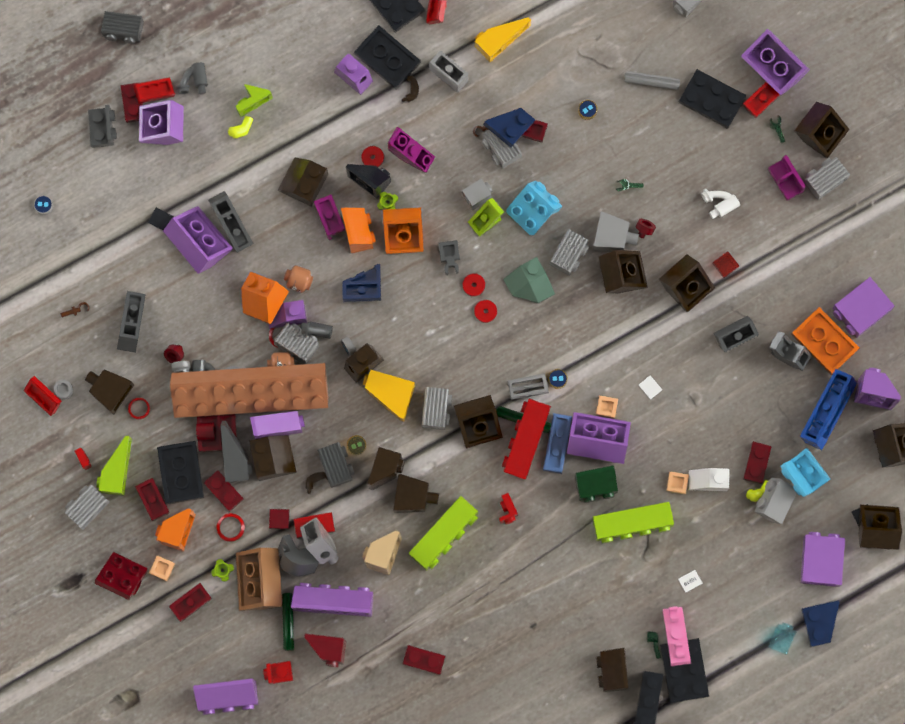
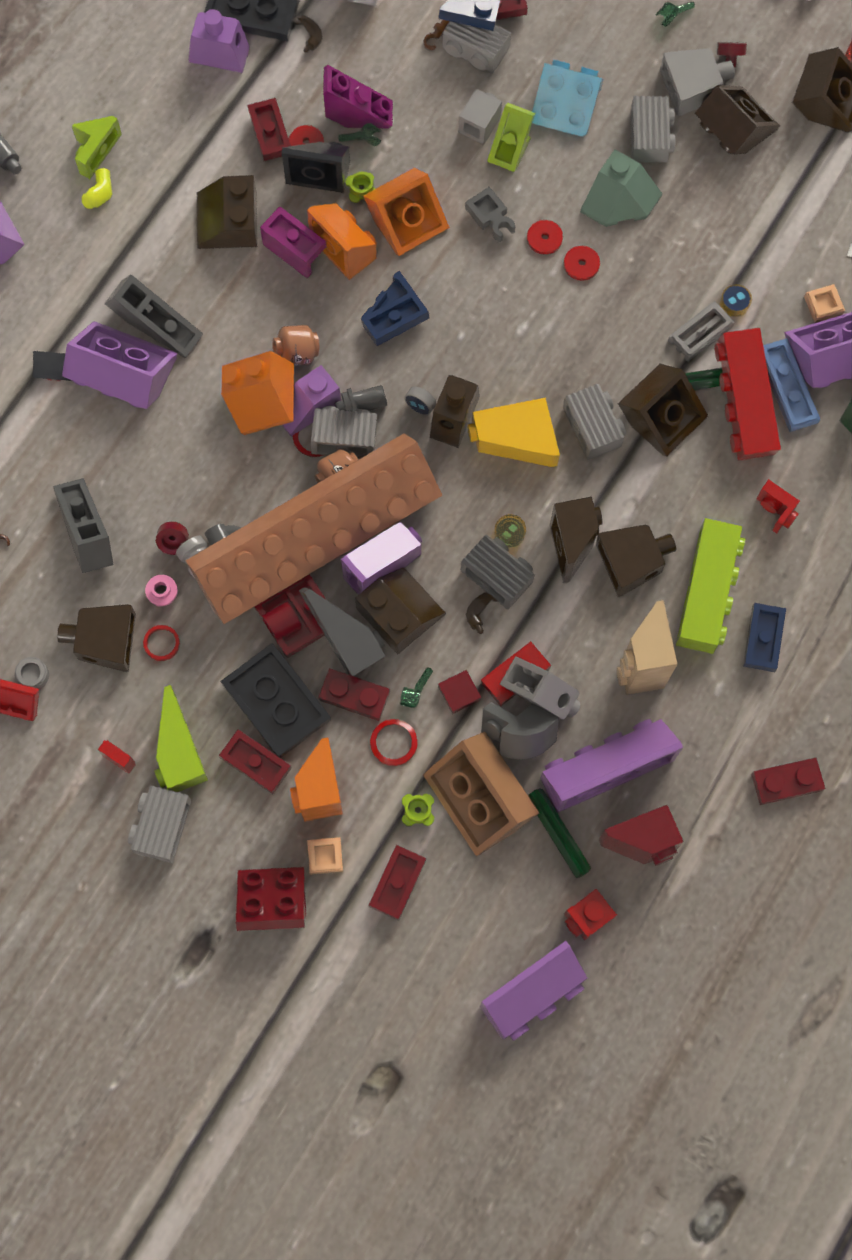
camera: 35 degrees left, 5 degrees down
none -> bright pink plate [145,575,178,606]
none -> dark red plate [247,98,291,161]
none -> clear green hand [338,123,381,146]
none -> clear green hand [400,667,433,708]
none -> dark blue plate [743,603,786,672]

